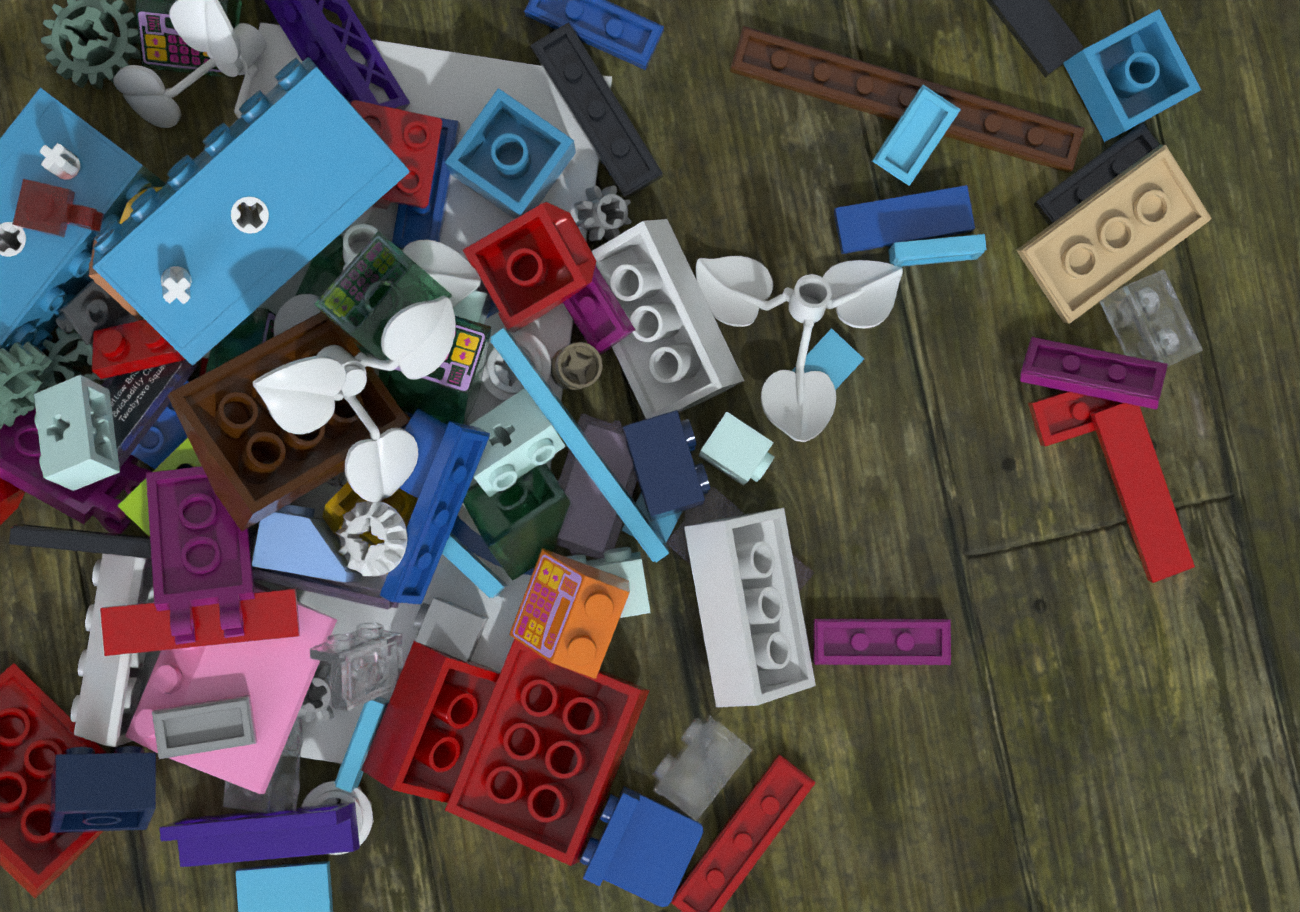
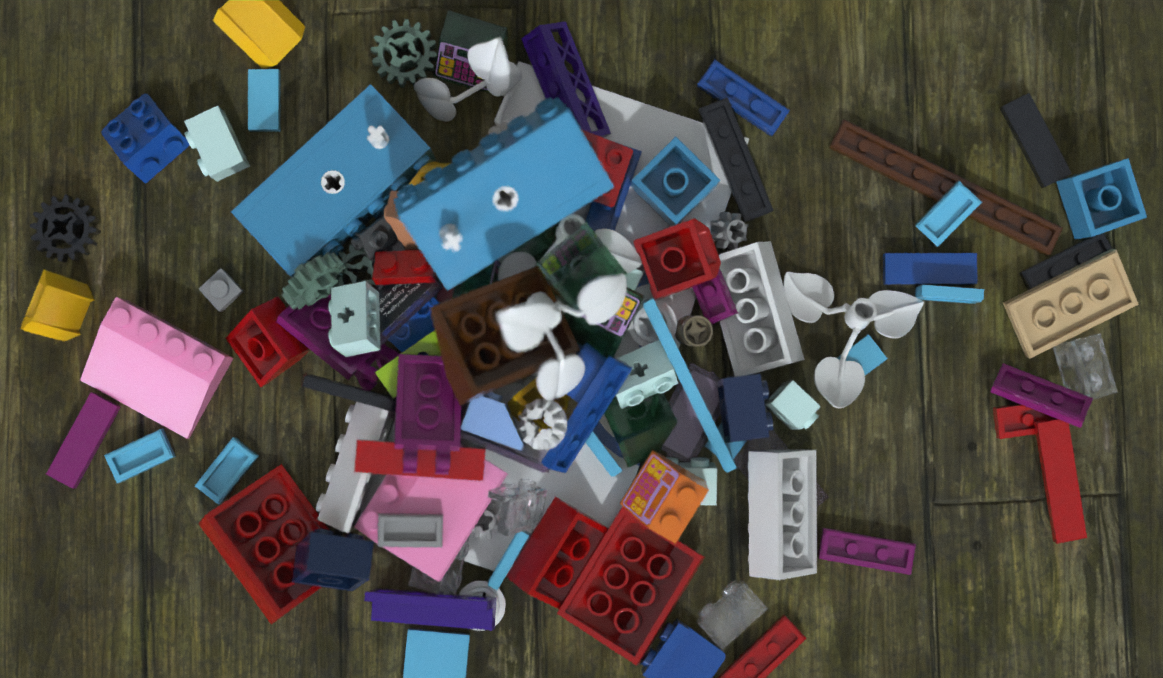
camera: 10 degrees right, 0 degrees up
clear red plate [12,179,104,238] -> none
light grey brick [413,597,488,662] -> none

